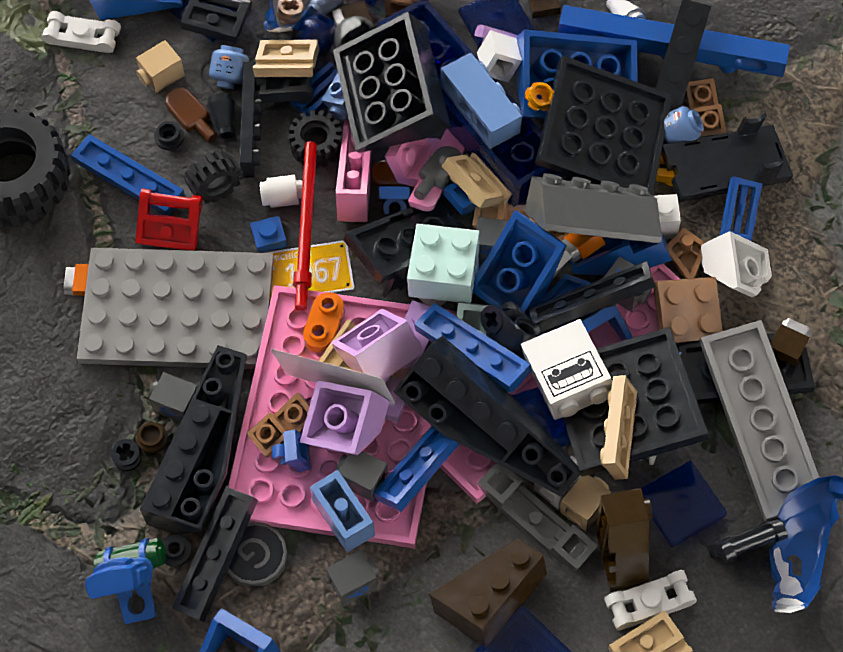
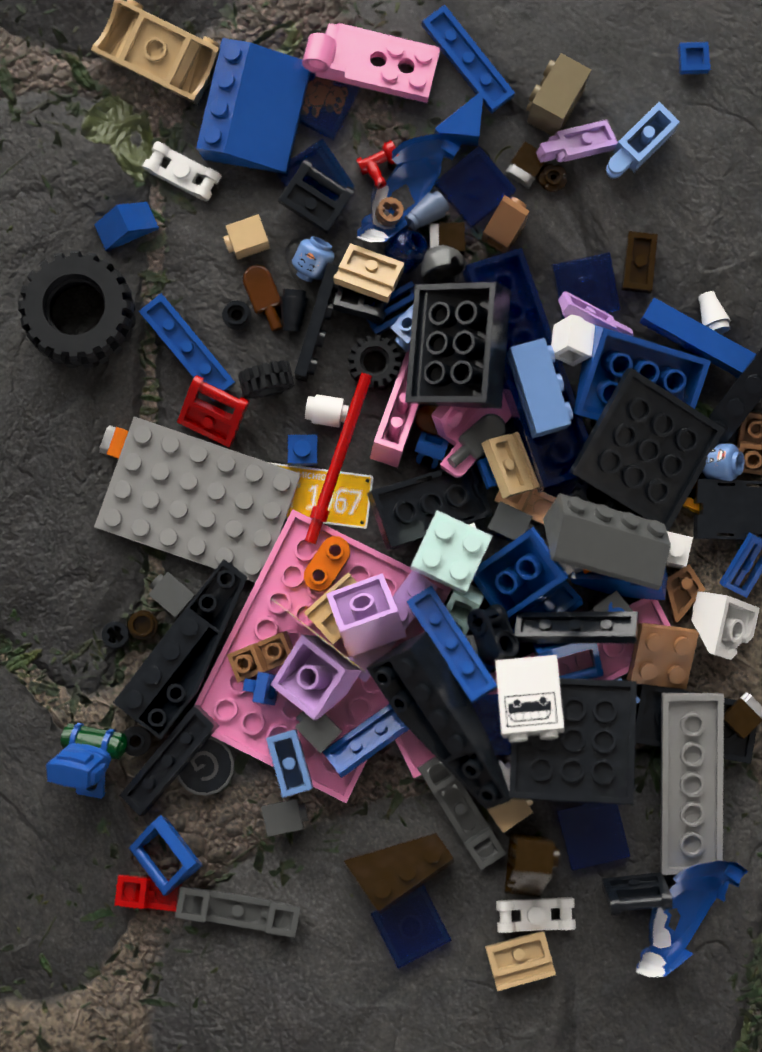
camera: 10 degrees right, 20 degrees up
light orange plate [525,82,553,111] -> none
tan plate [600,375,637,480] -> none
none -> blue slope [94,202,159,252]

